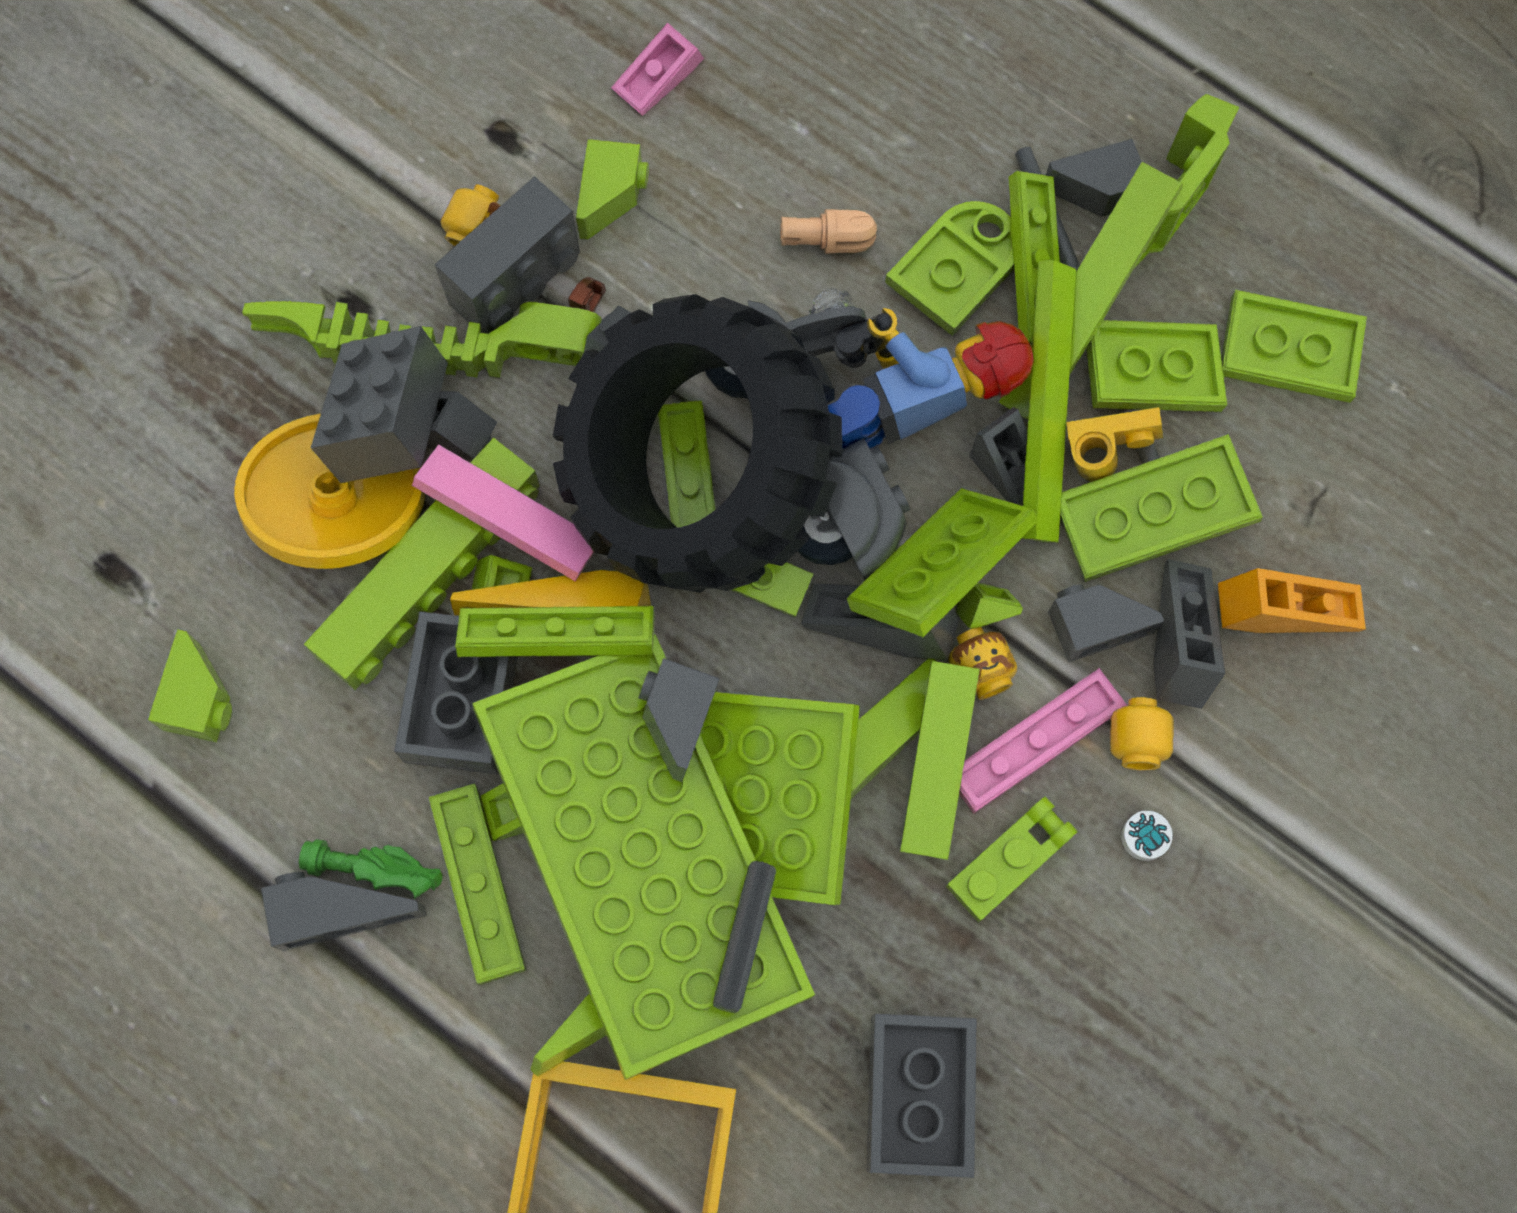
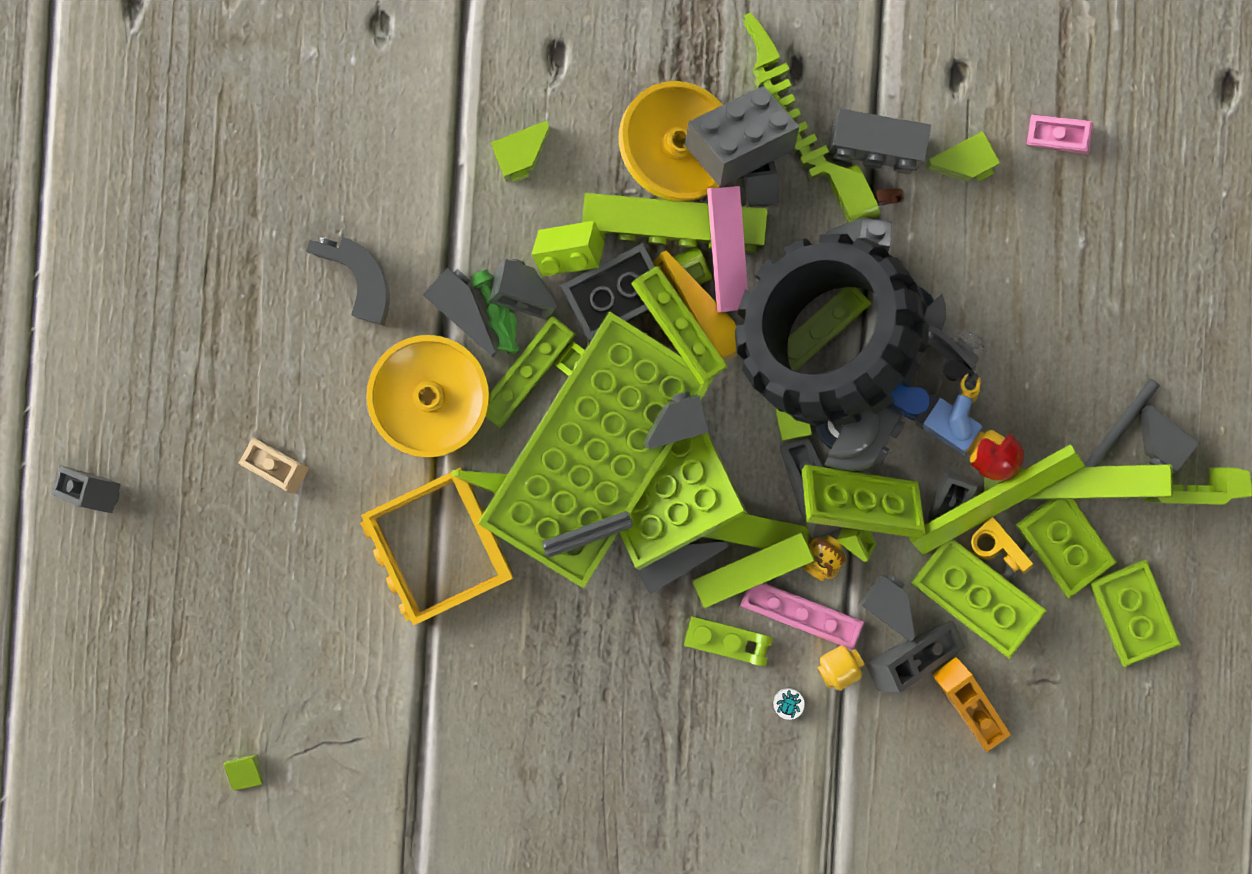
camera: 65 degrees right, 15 degrees up
yellow head [440,184,501,246] -> none
light nougat arm [780,209,877,254] -> none
dark grey brick [866,1014,977,1178] -> none
lime plate [885,201,1014,336] -> none
lime tile [1008,171,1060,347] -> none
none -> dark grey arch [306,236,390,326]
none -> yellow dish [366,335,490,457]
none -> dark grey slope [489,259,557,320]
none -> lime brick [531,221,605,277]
none -> dark grey slope [631,540,729,594]

